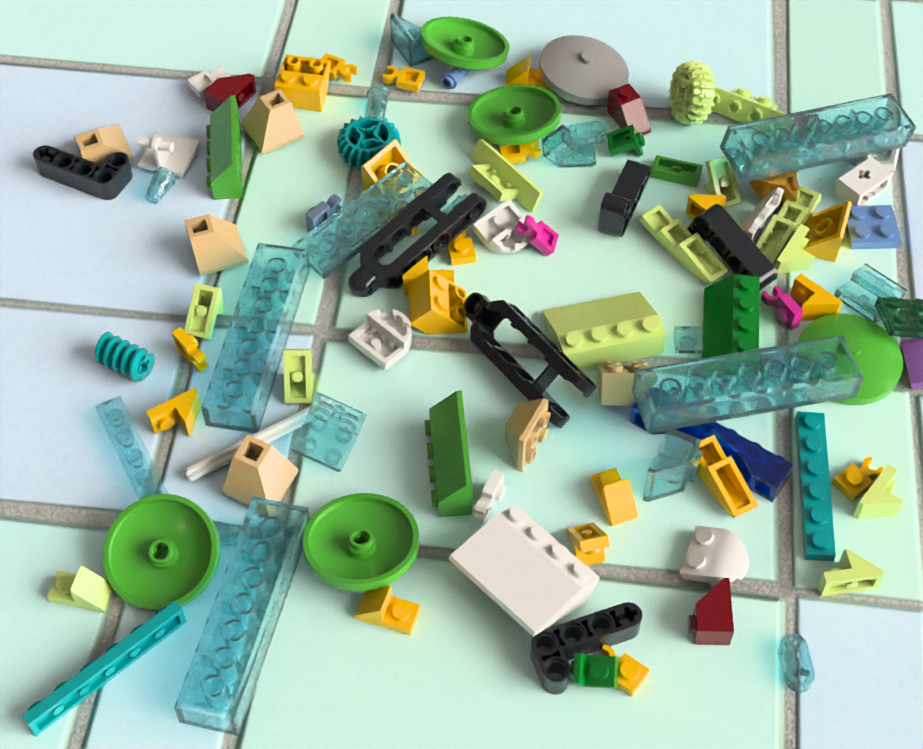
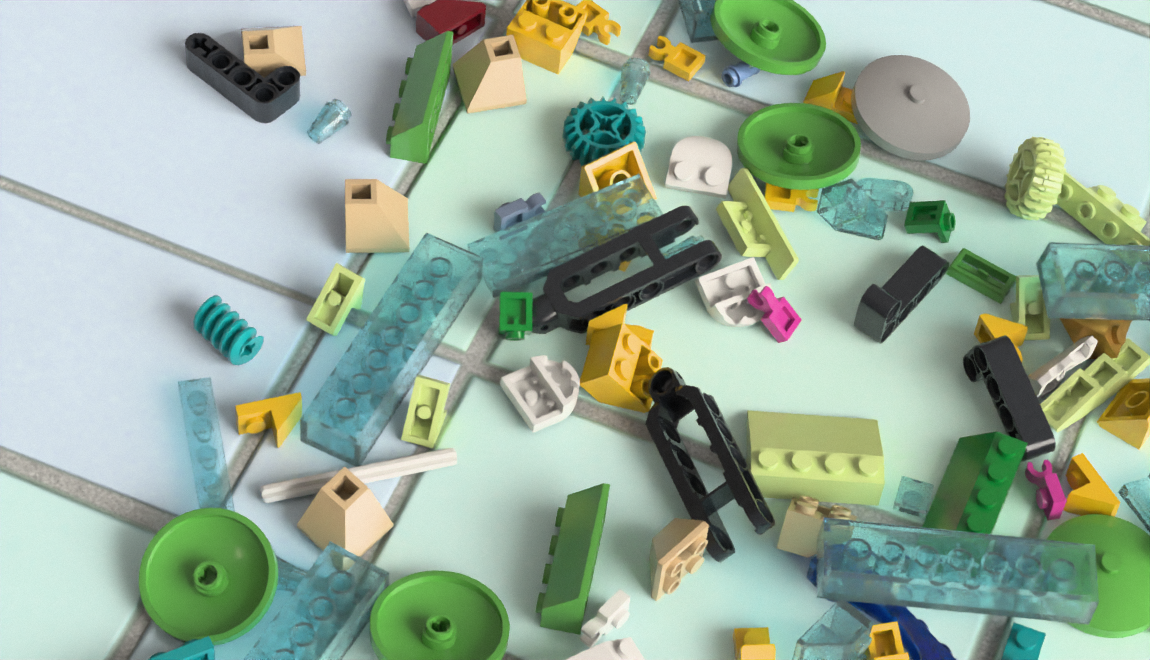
camera: 10 degrees right, 0 degrees up
yellowish green slope [47,566,114,613] -> none
white plate [137,132,200,177] -> none
yellow plate [172,327,209,372] -> none
clear light blue bracket [291,391,367,472] -> none
yellow plate [447,230,476,266] -> none
dark red slope [607,83,651,135] -> none
yellowish green slope [639,204,729,285] -> none
yellowish green slope [774,224,815,274] -> none
none -> green bracket [498,292,533,341]
none -> white slope [665,136,732,199]

